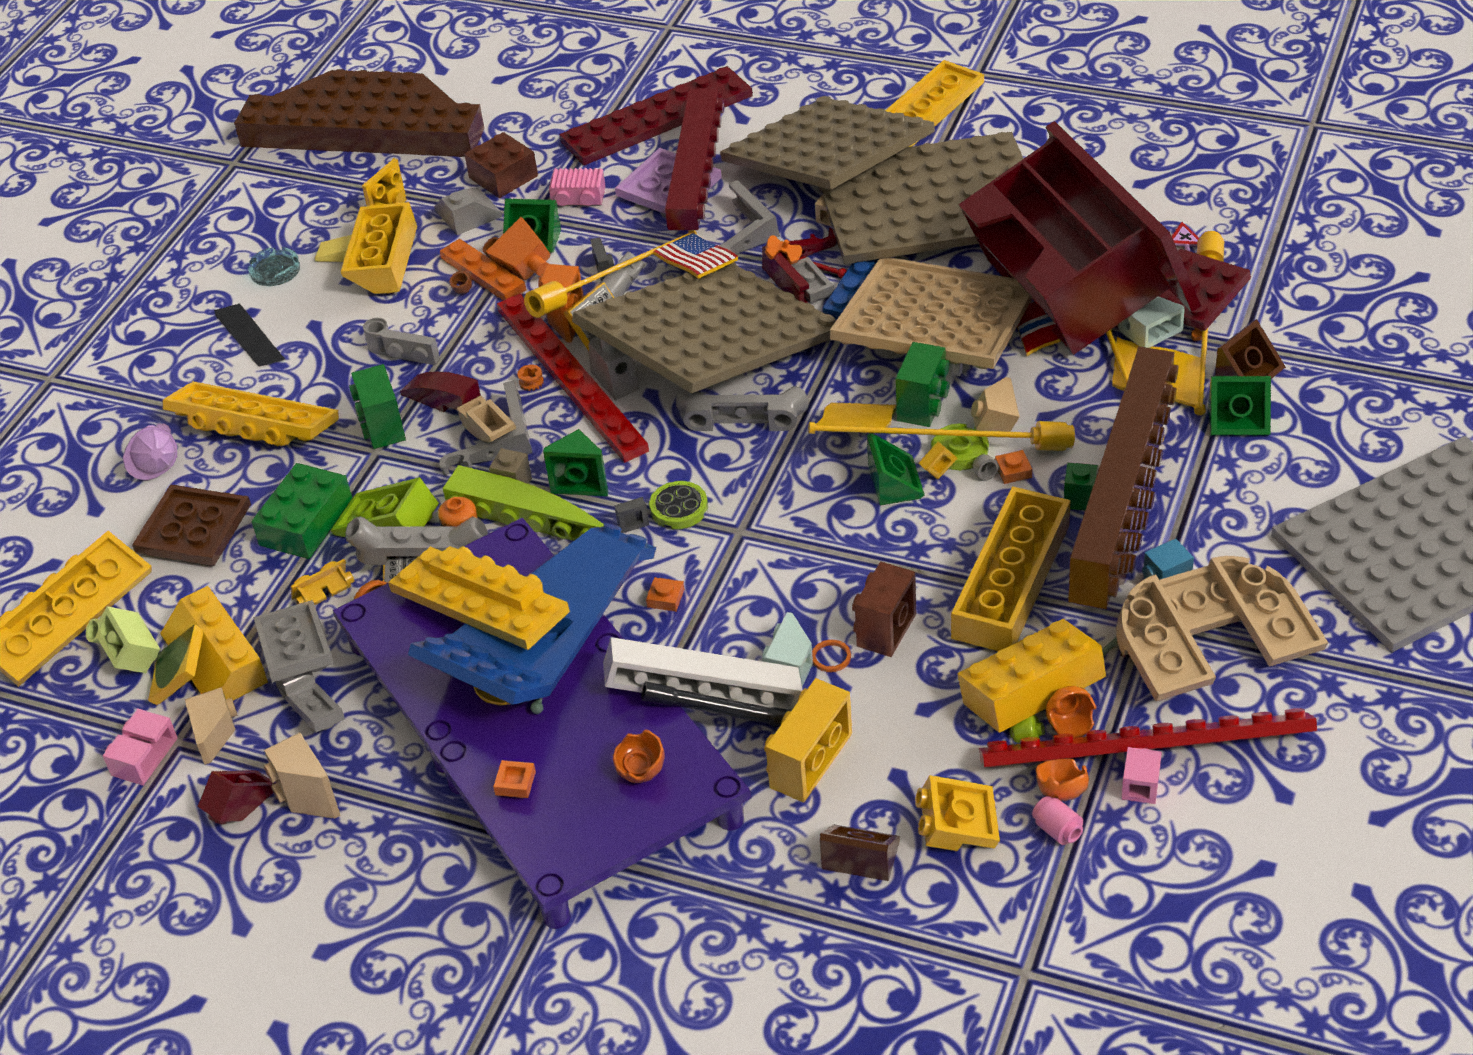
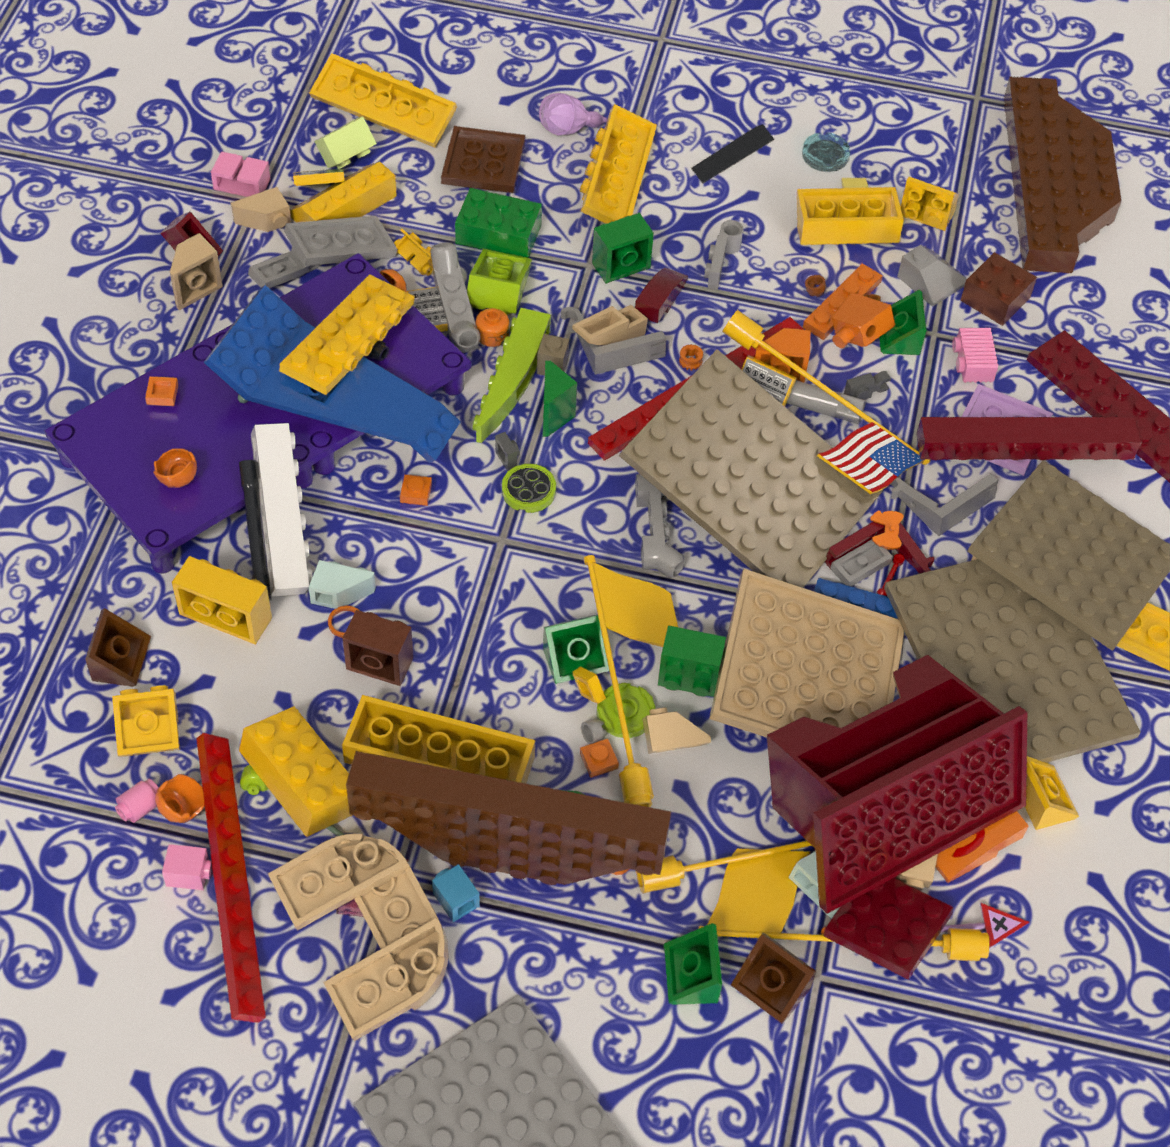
camera: 75 degrees right, 10 degrees up
orange hair [1046,686,1096,738] -> none

